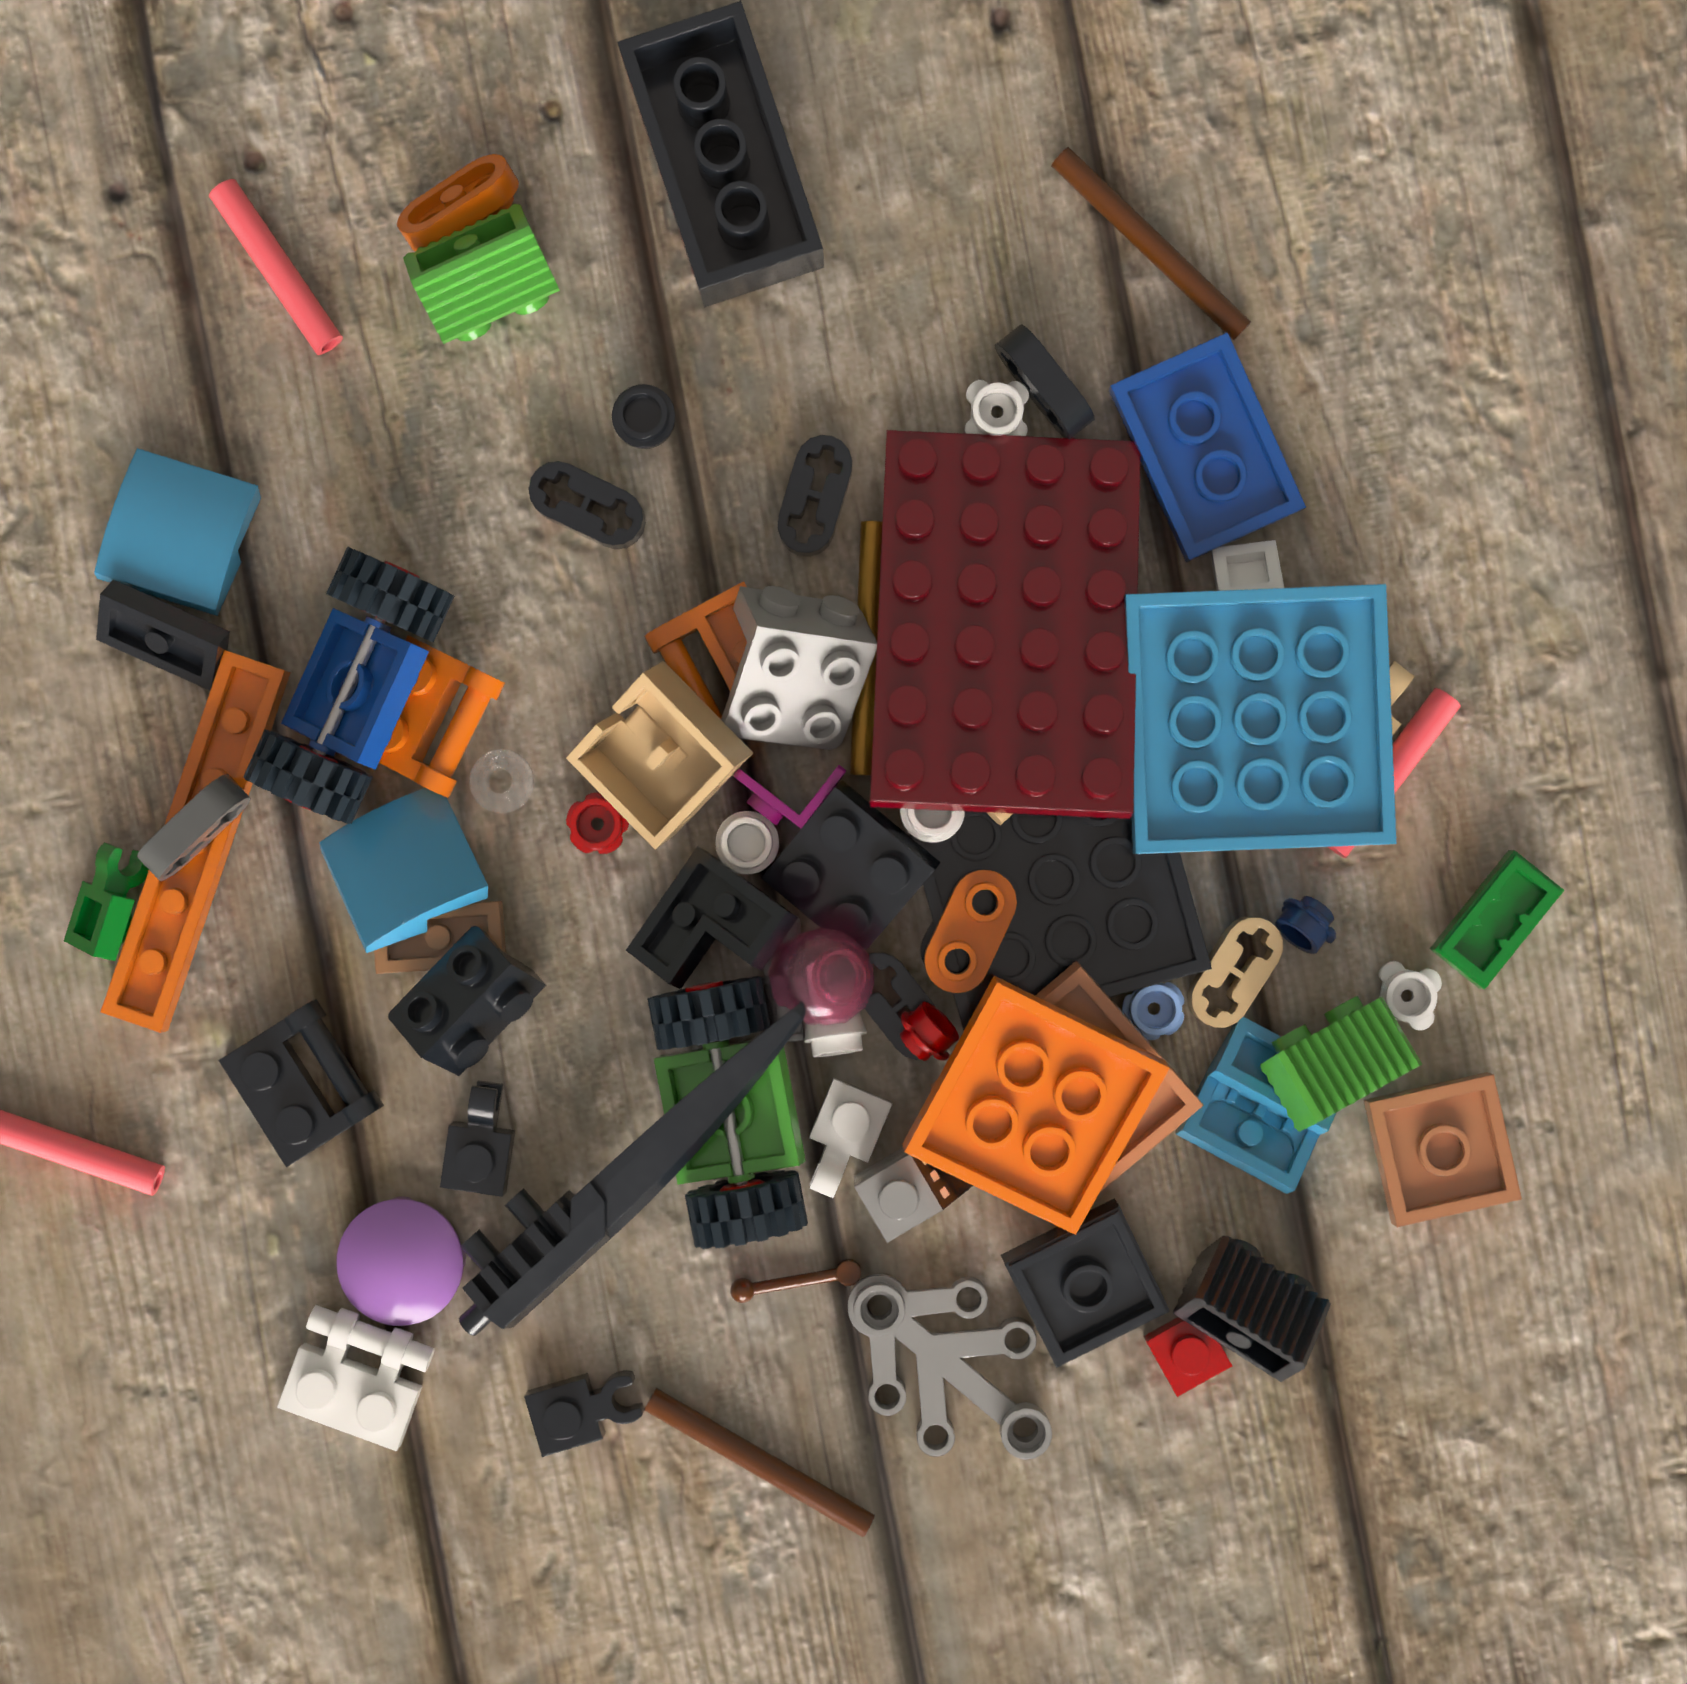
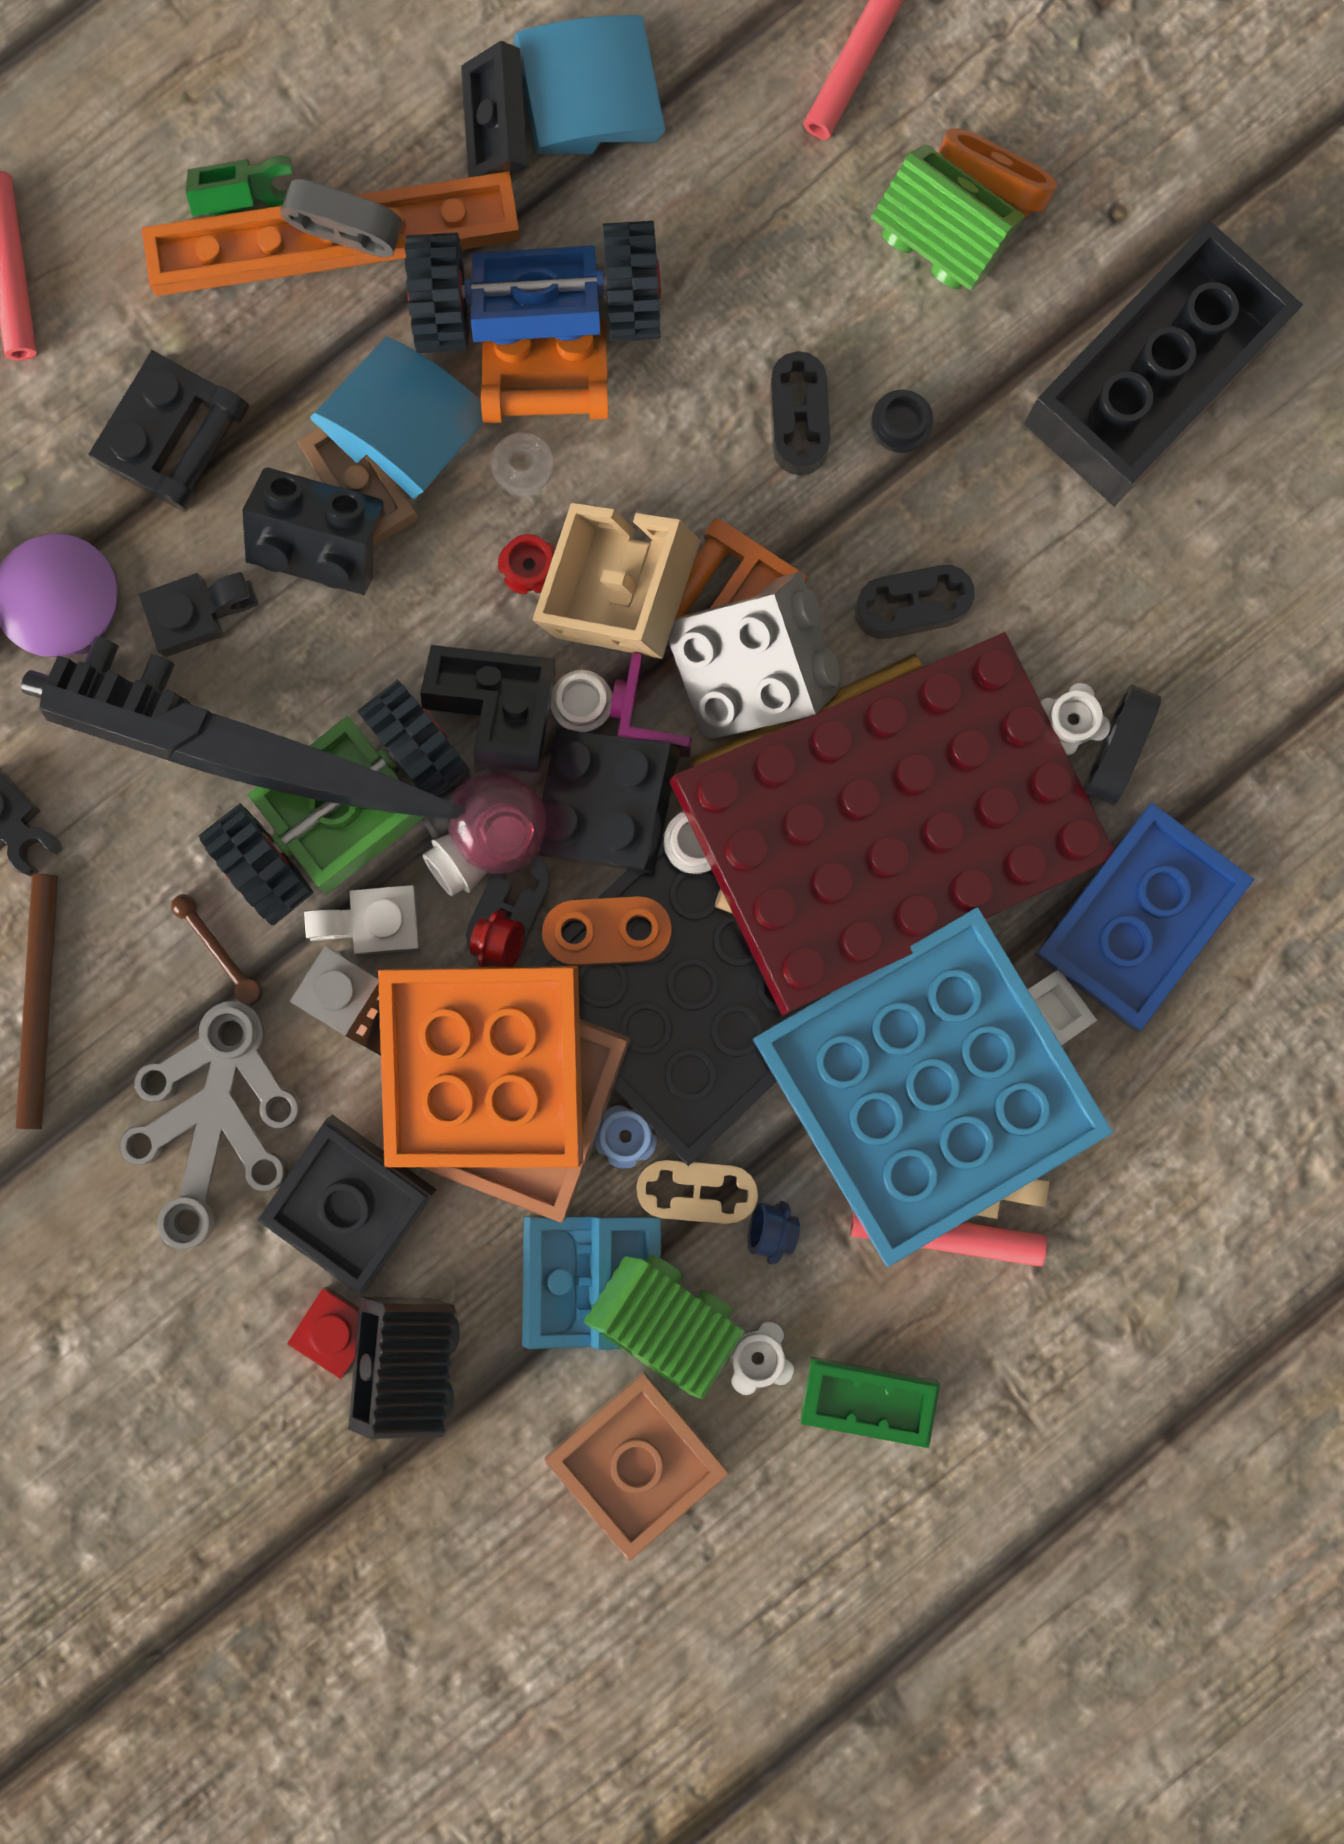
camera: 60 degrees right, 5 degrees down
reddish brown bar [1051,147,1251,341] -> none

